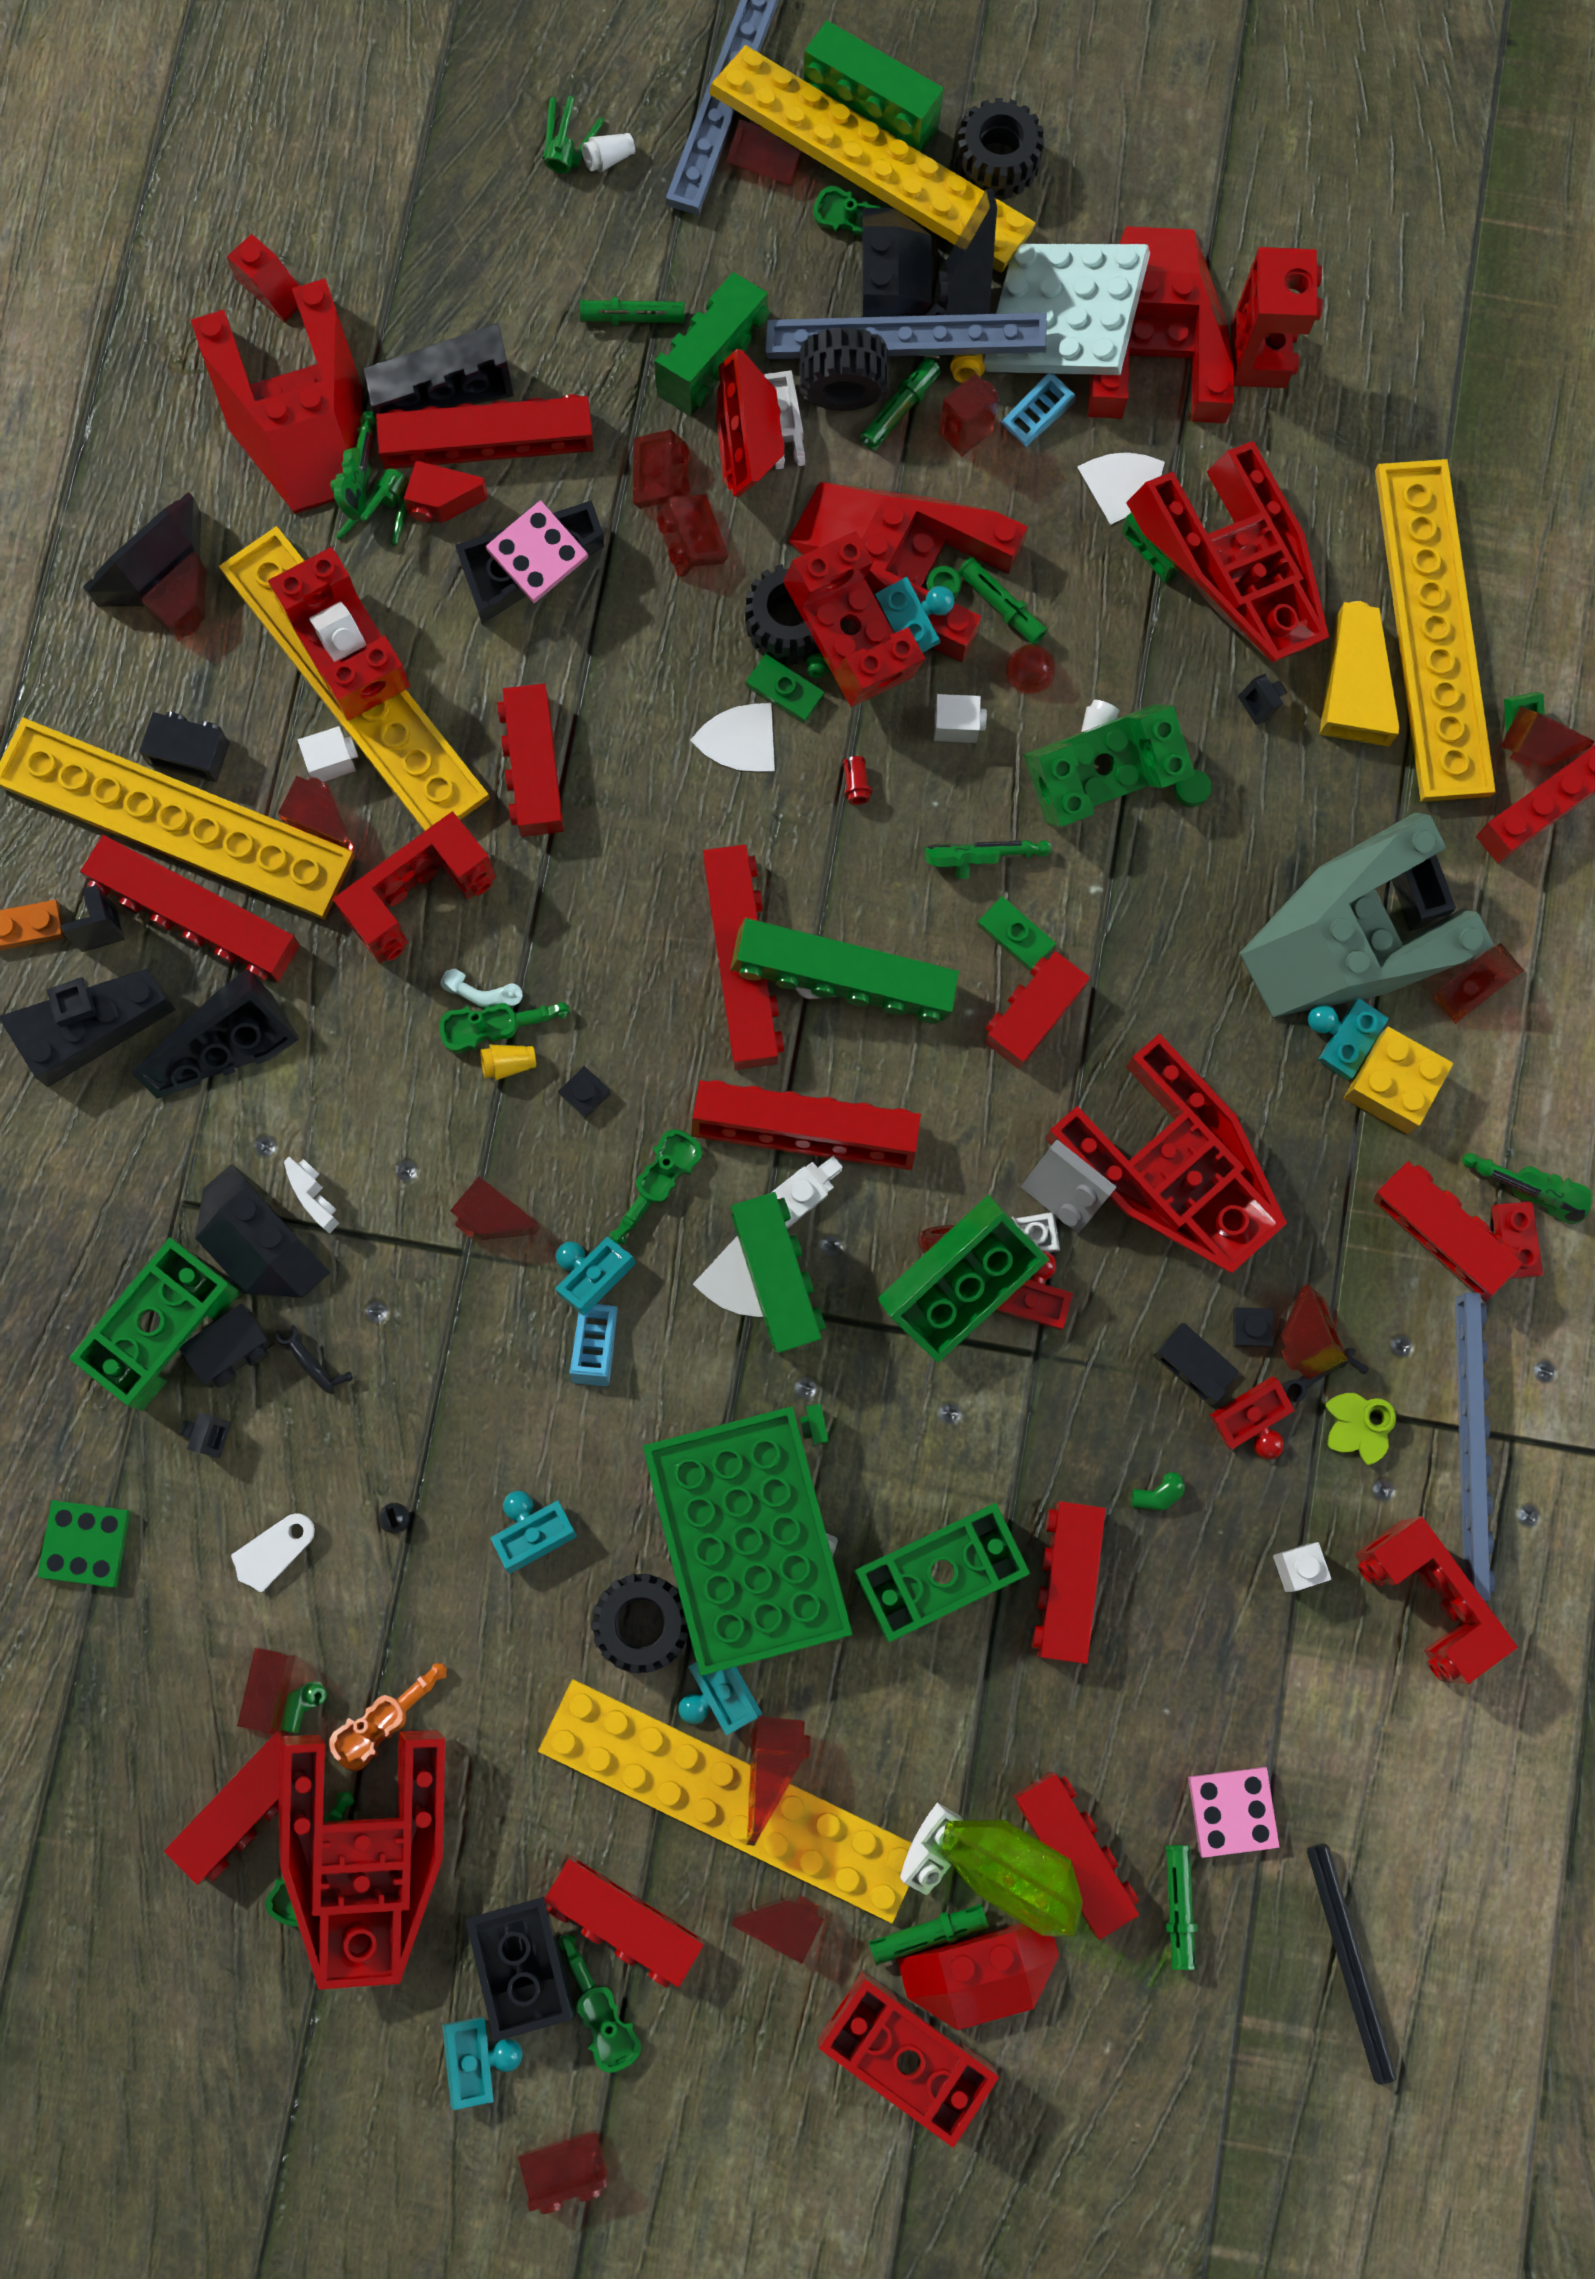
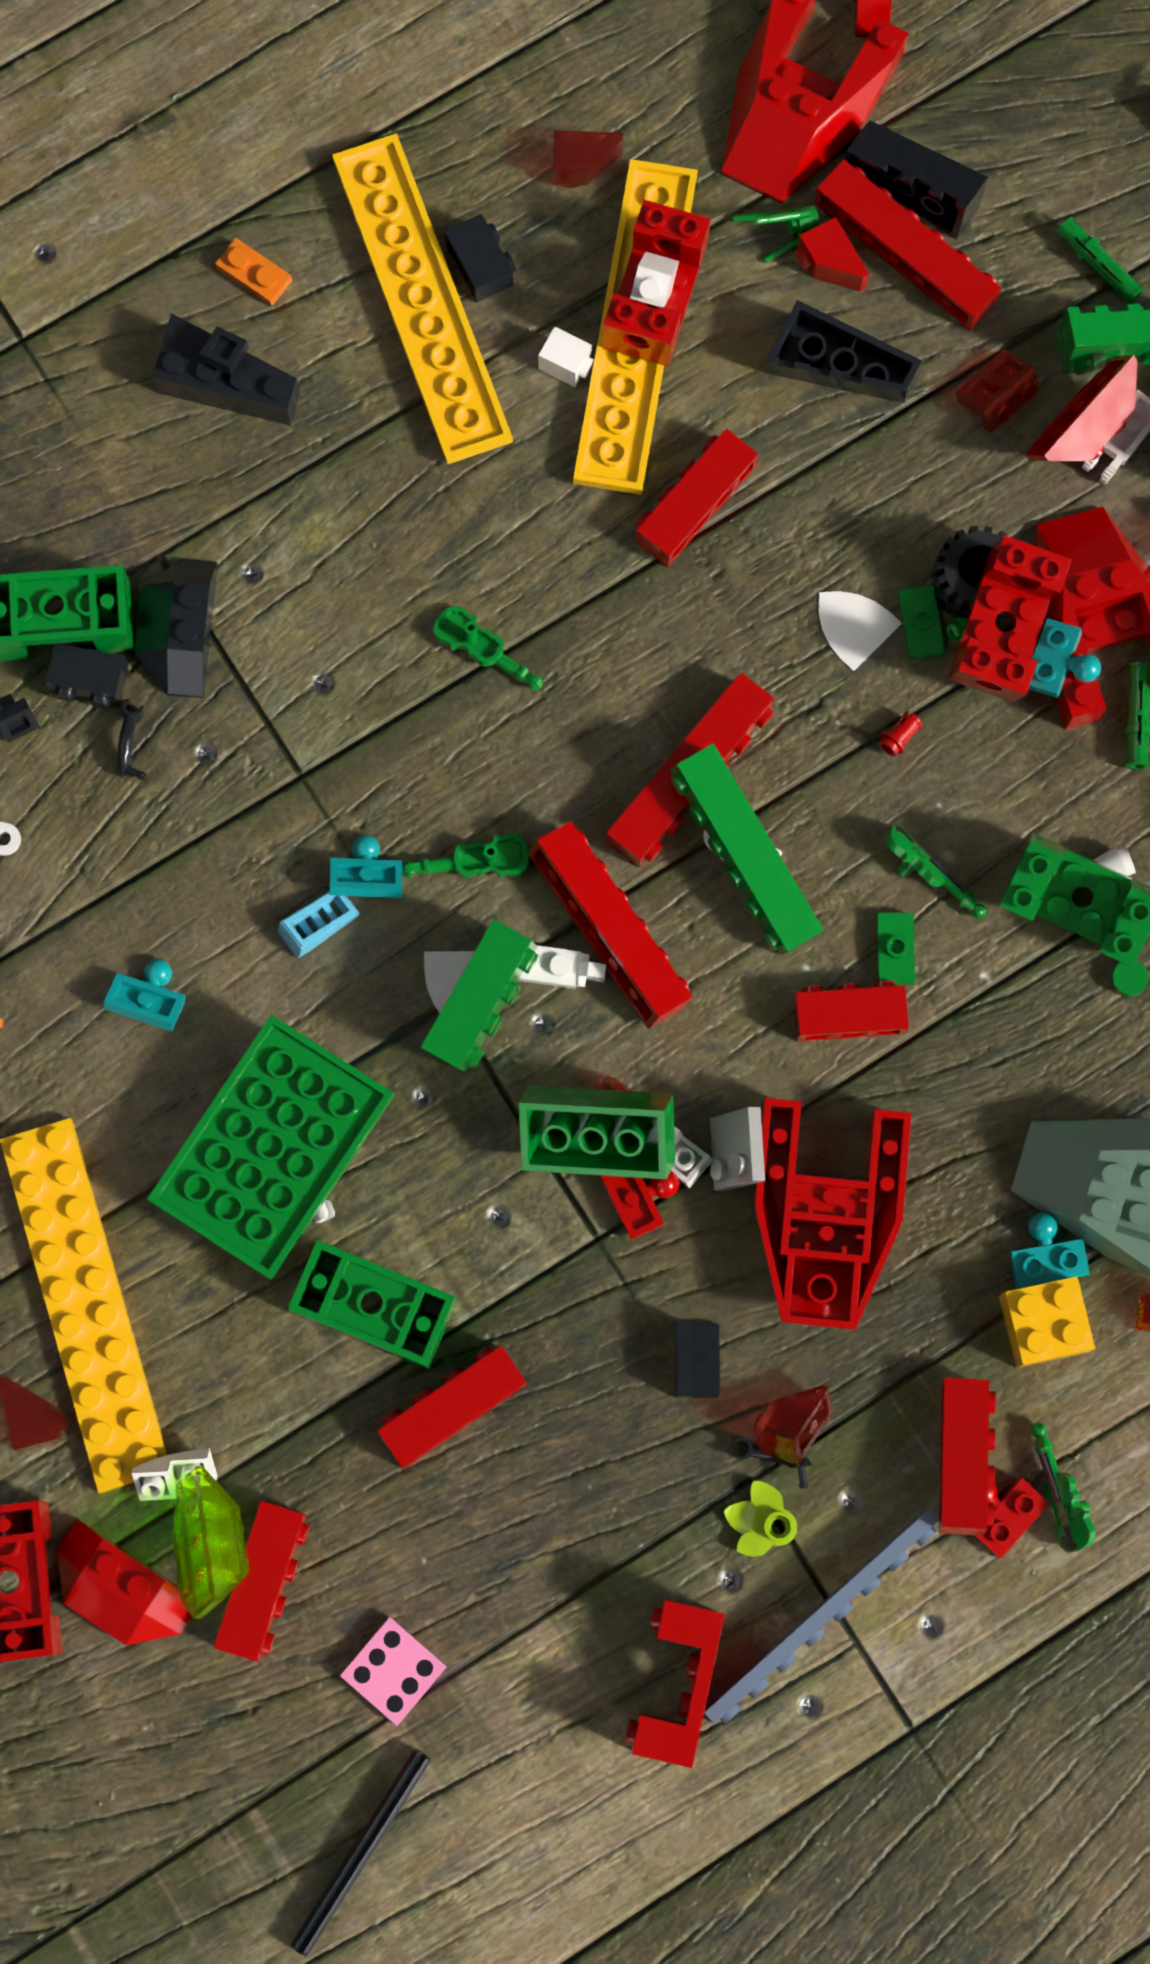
camera: 50 degrees right, 0 degrees up
black panel [61,885,125,952] -> none
red brick [80,835,300,982] -> none
black wedge [83,492,201,607] -> none
black wedge [132,969,299,1099] -> none
clear red slope [278,776,353,850] -> none
white slope [284,1157,339,1234] -> none
green piece [330,411,376,520] -> none
red plate [333,811,496,964] -> none
black hinge [379,1503,411,1534] -> none
light aqua piece [440,969,523,1007] -> none
clear red slope [450,1176,540,1240] -> none
yellow cone [480,1044,536,1081] -> none
bright pink tile [486,500,589,603] -> none
black plate [558,1066,611,1119] -> none
black tyre [591,1574,689,1673] -> none
clear red bracket [657,494,729,577] -> none
teal plate [678,1662,762,1736] -> none
clear red slope [747,1716,810,1846] -> none
green plate [800,1404,828,1447] -> none
green pin [869,1903,989,1966] -> none
green tile [925,566,962,600] -> none
white brick [934,694,987,743] -> none
clear red brick [1006,644,1056,693] -> none
green arm [1131,1472,1185,1511] -> none
green pin [1165,1845,1198,1970] -> none
red plate [1209,1376,1295,1460] -> none
black plate [1233,1307,1273,1348] -> none
white brick [1273,1542,1332,1592] -> none

